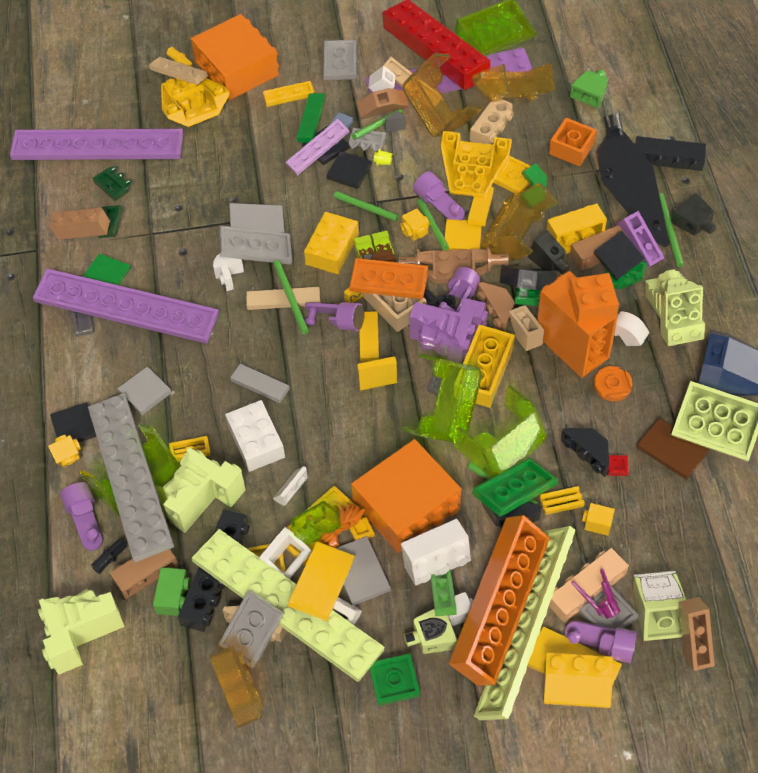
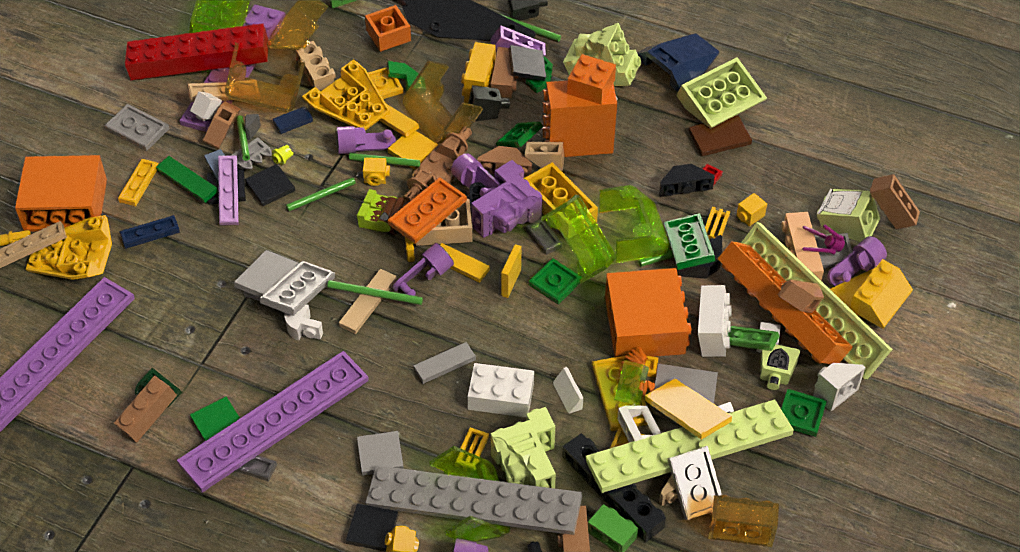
camera: 60 degrees left, 5 degrees down
dark green plate [93,167,132,201] -> none
yellow brick [304,212,359,275] -> none
black slope [500,264,557,290] -> none
orange tile [594,366,633,401] -> none
none -> dark blue tile [119,215,180,249]
none -> dark blue tile [273,106,313,134]
none -> green tile [529,258,582,305]
none -> medium nougat slope [778,280,824,313]
none -> white slope [813,363,865,411]

